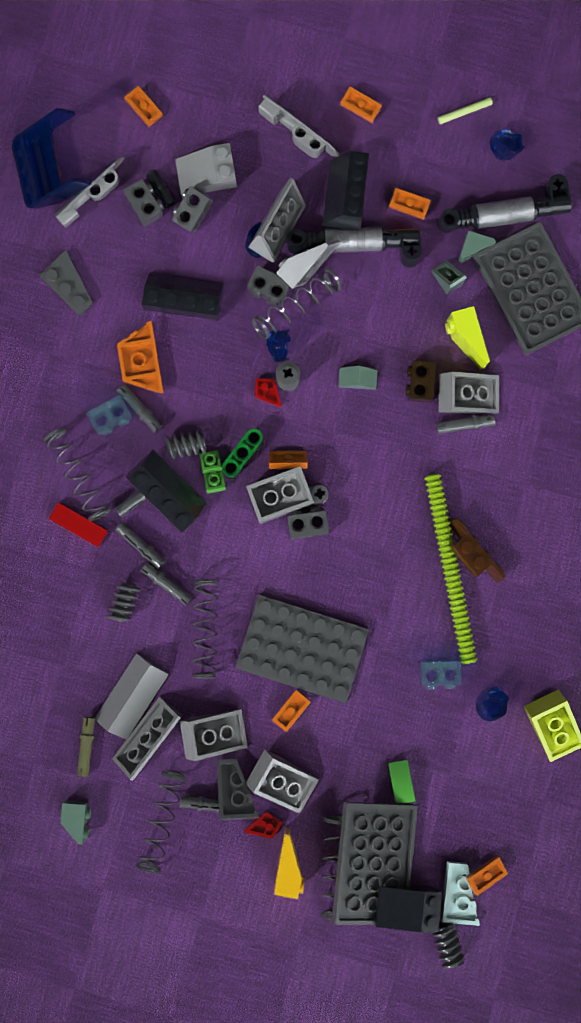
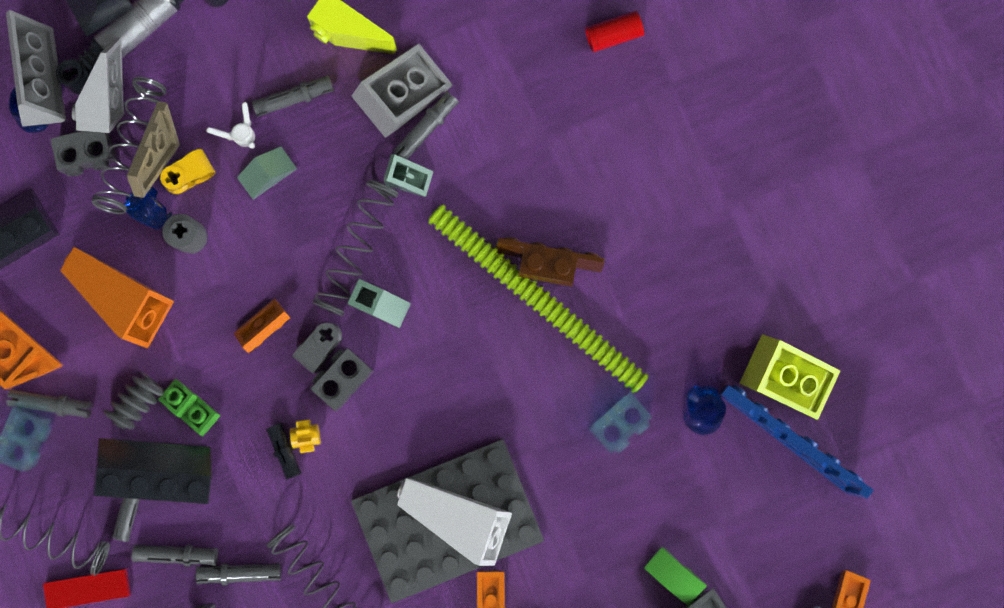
camera: 40 degrees left, 0 degrees up
green beam [222,429,263,478] -> none
light grey slope [246,466,314,524] -> none
red piece [255,378,282,408] -> none
dark brown brick [405,360,436,403] -> none
none -> orange slope [60,247,174,349]
none -> dark tan wing [127,101,180,198]
none -> yellow piece [160,149,216,195]
none -> white plant [206,102,255,149]
none -> dark grey pin [252,75,334,117]
none -> black pin [265,423,302,480]
none -> yellow gear [290,419,321,453]
none -> dark grey piece [312,179,399,316]
none -> sand green slope [347,279,411,328]
none -> sand green slope [383,154,434,197]
none -> white slope [397,478,512,566]
none -> blue wing [719,384,874,499]

